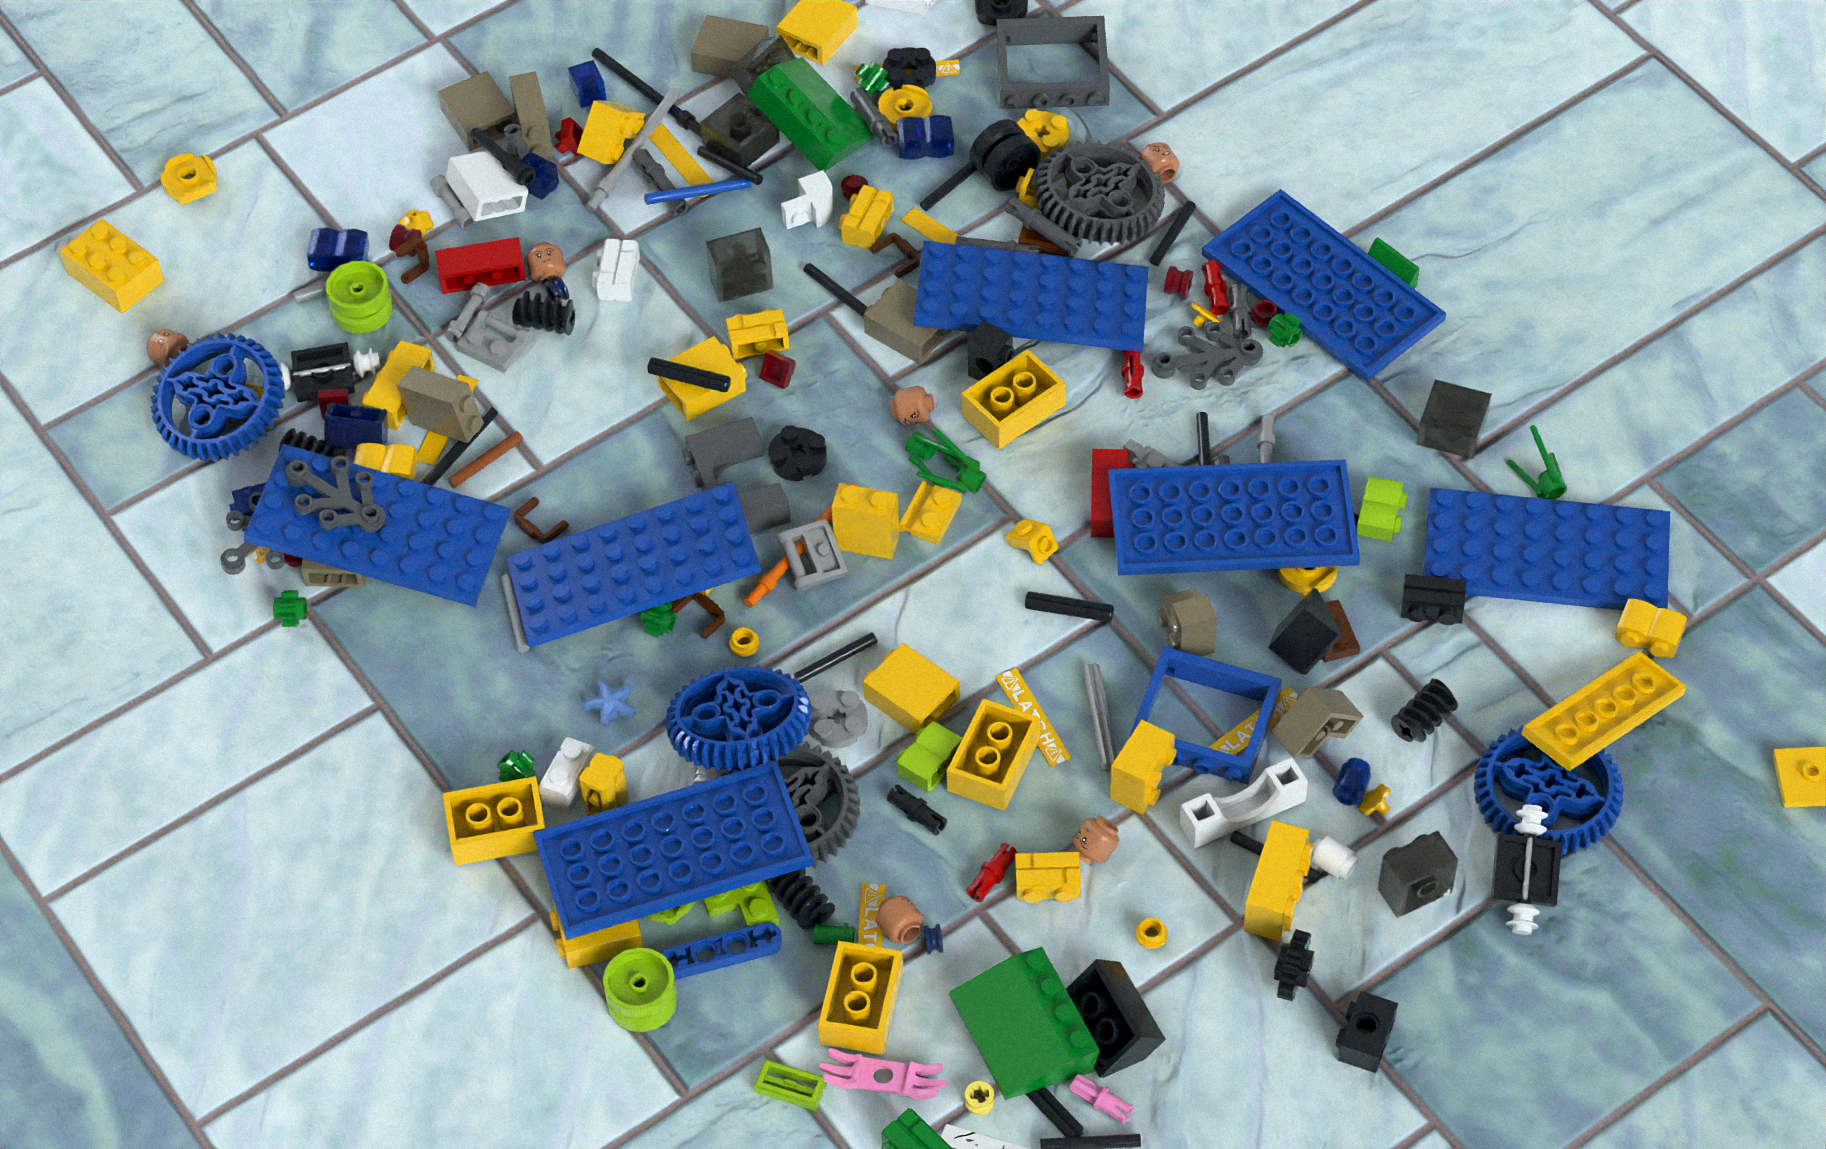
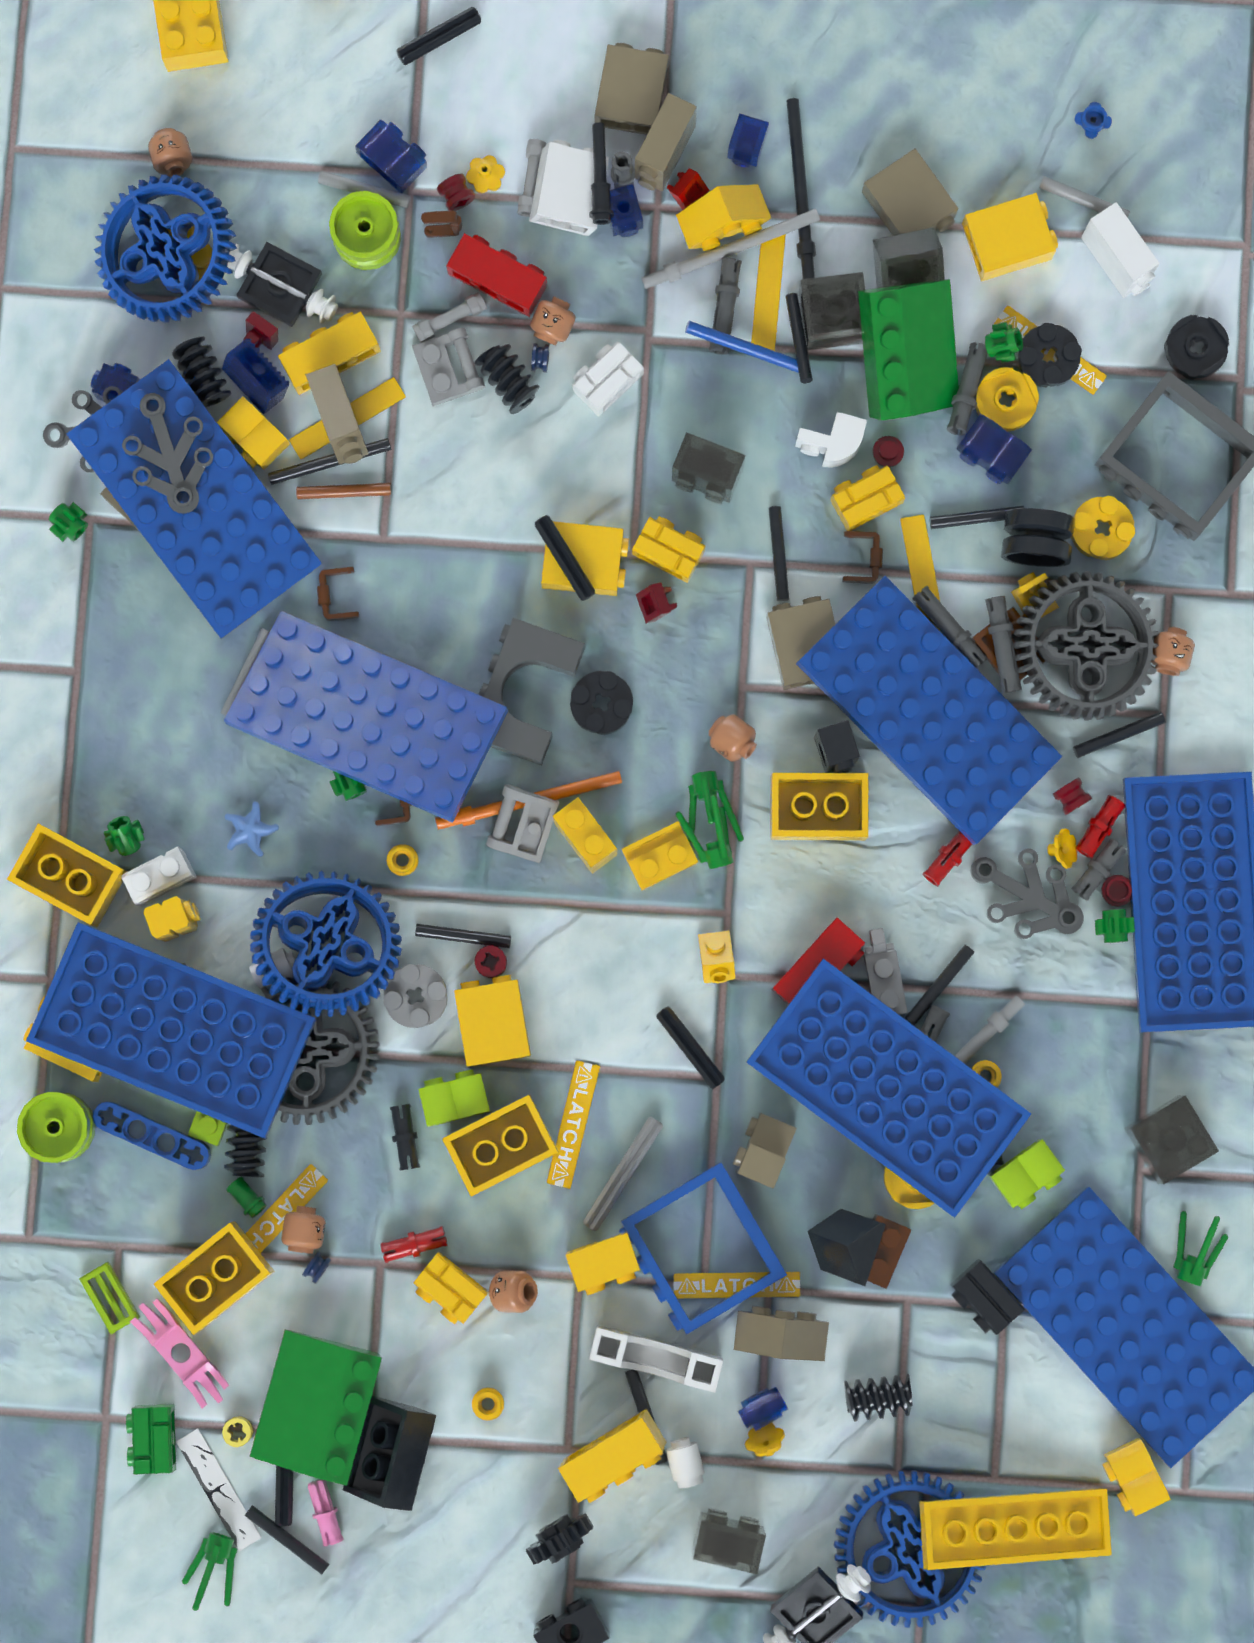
camera: 40 degrees right, 30 degrees up
none -> black axle [396,7,481,65]
none -> dark red wheel [474,946,507,979]

